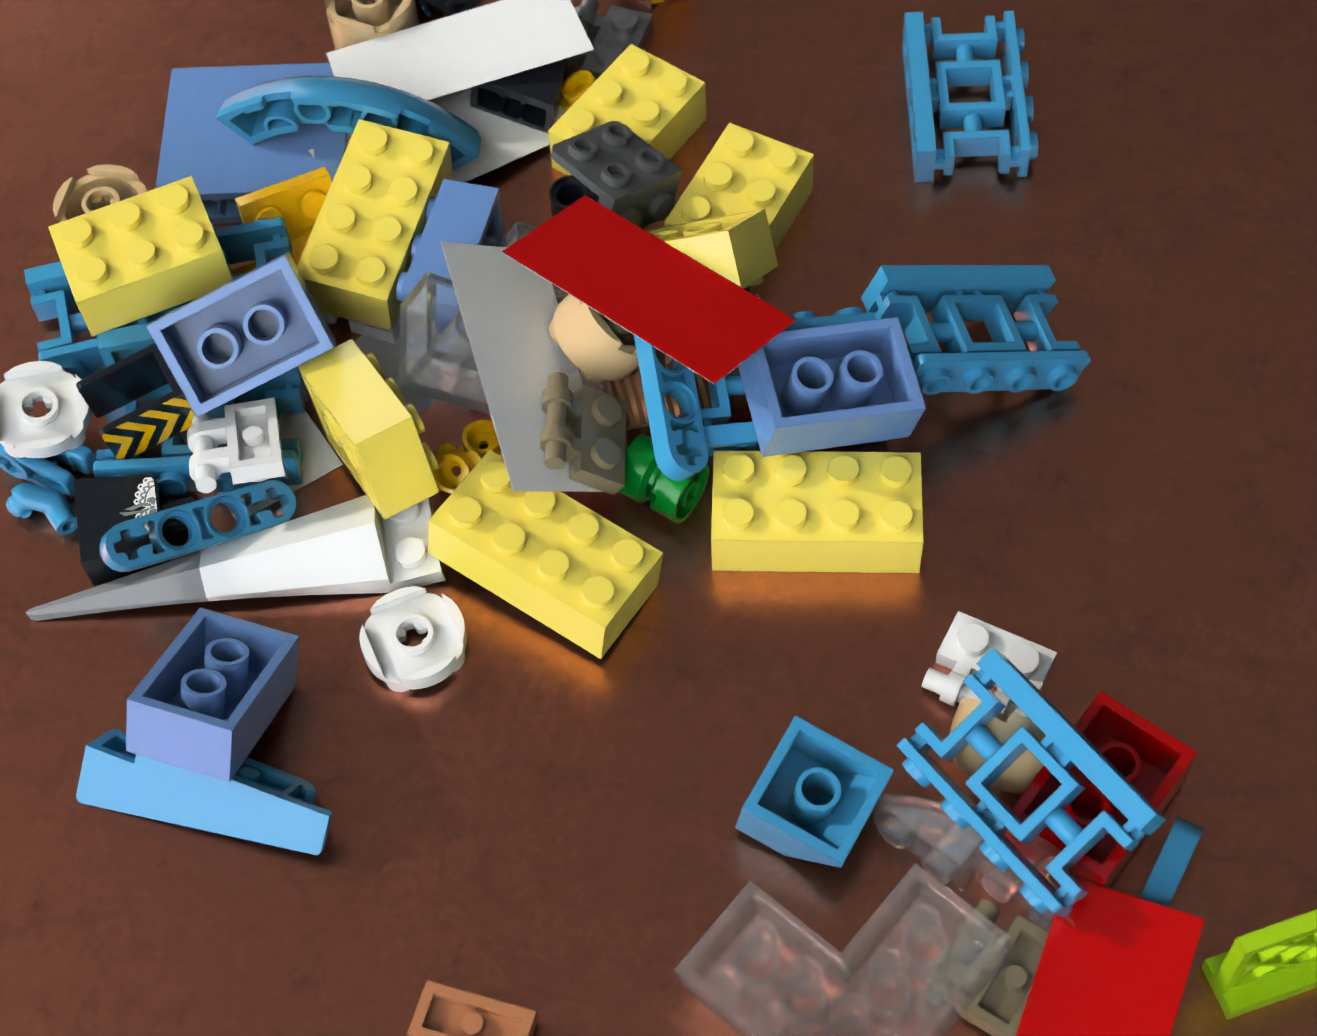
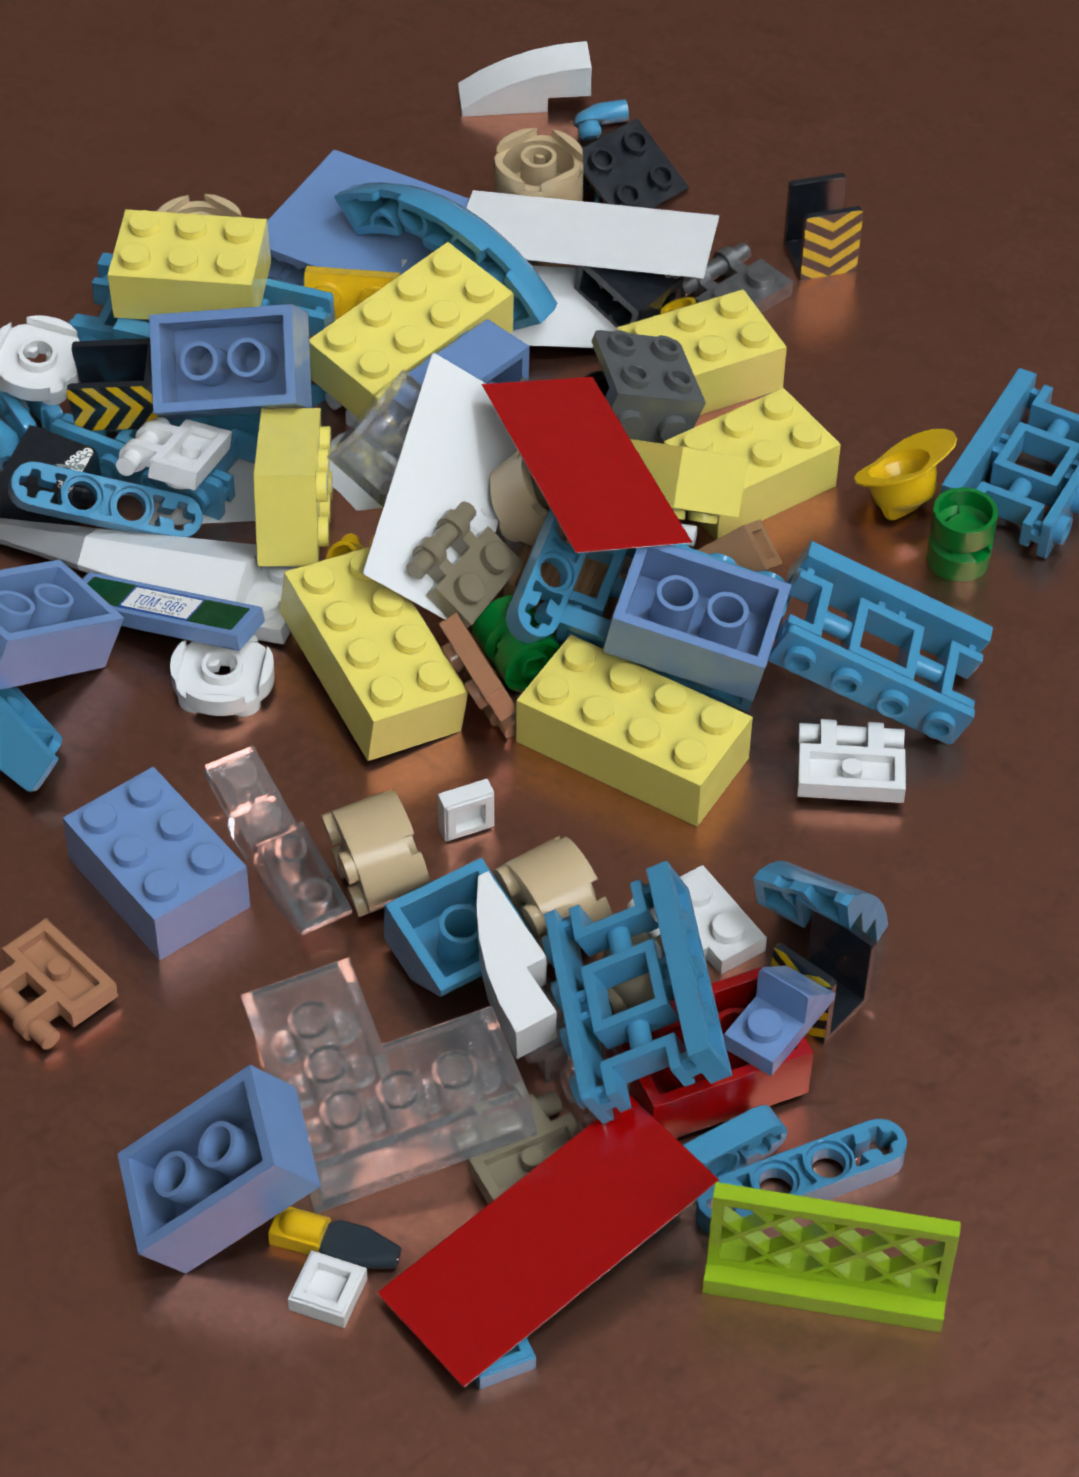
camera: 25 degrees right, 10 degrees down
none -> medium blue brick [63,766,250,961]
none -> tile [82,572,265,651]
none -> clear slope [204,746,352,935]
none -> tan brick [321,790,430,917]
none -> white tile [437,779,494,841]
none -> nougat plate [439,613,516,738]
none -> white slope [476,871,557,1059]
none -> tan brick [494,836,612,965]
none -> dark azure beam [696,1118,907,1234]
none -> medium nougat panel [698,519,783,572]
none -> medium blue slope [724,966,835,1076]
none -> dark azure slope [753,861,888,942]
none -> black piece [771,910,877,1044]
none -> white plate [797,719,906,803]
none -> yellow piece [854,429,957,520]
none -> green wheel [926,487,998,582]

